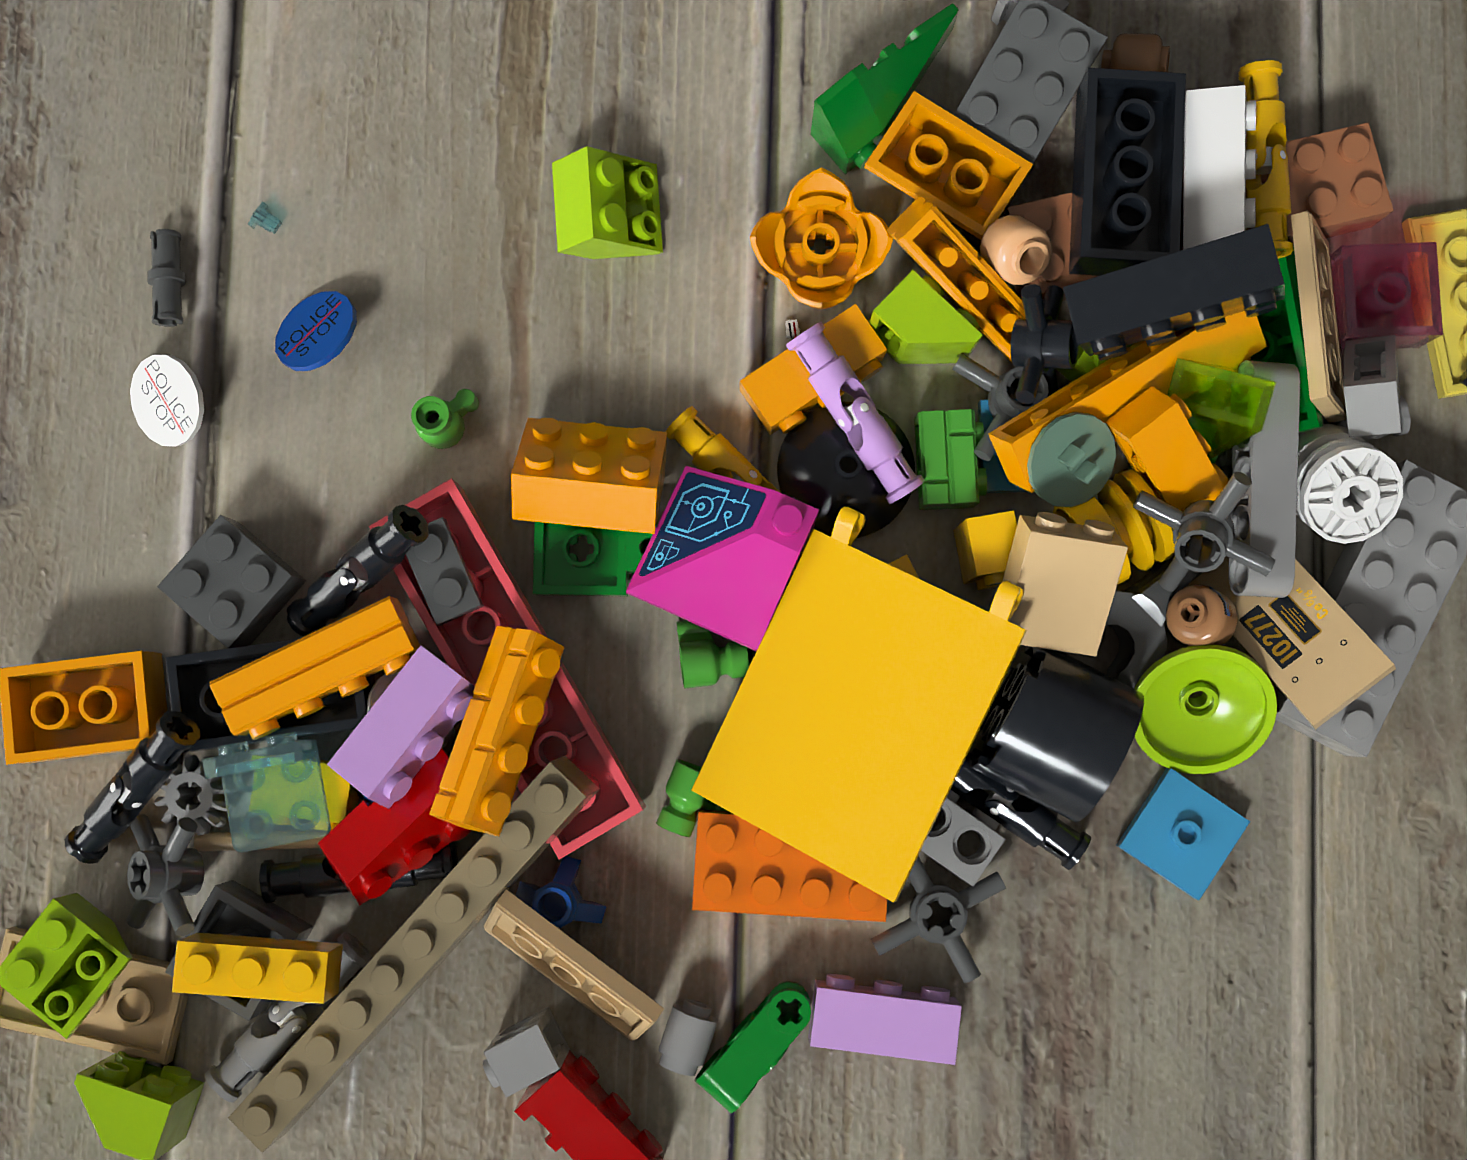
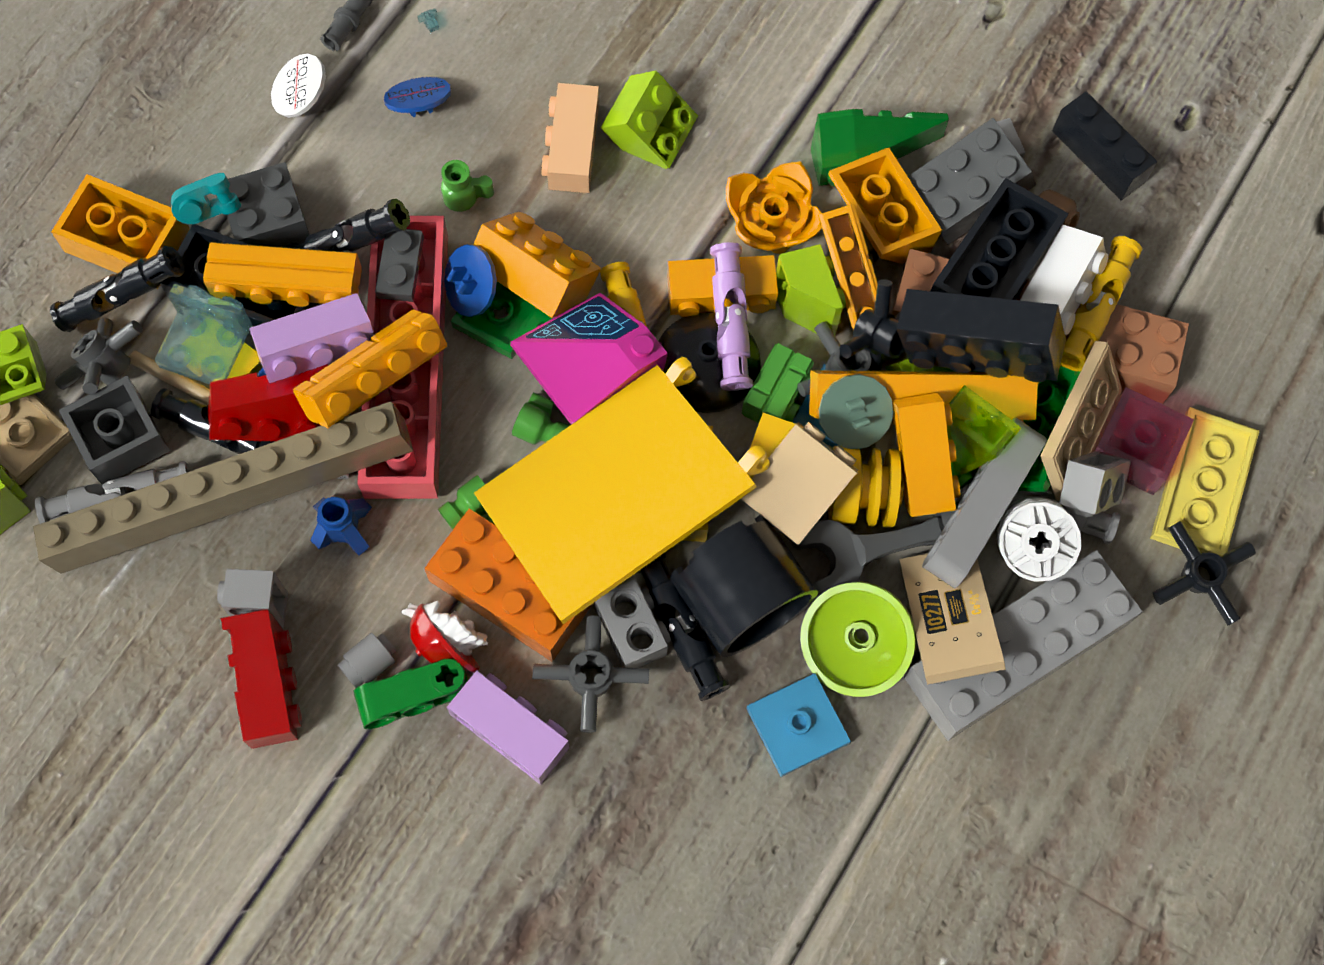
camera: 25 degrees right, 15 degrees down
light grey gear [153,755,240,835] -> none
yellow brick [172,933,343,1004] -> none
tan tile [484,889,664,1041] -> none
light nougat head [980,215,1052,285] -> none
dark grey bar [1133,472,1276,592] -> none
medium nougat head [1166,584,1238,646] -> none
none -> teal plate [171,173,241,224]
none -> hair [402,601,488,673]
none -> blue piece [444,244,497,317]
none -> light nougat brick [542,83,599,193]

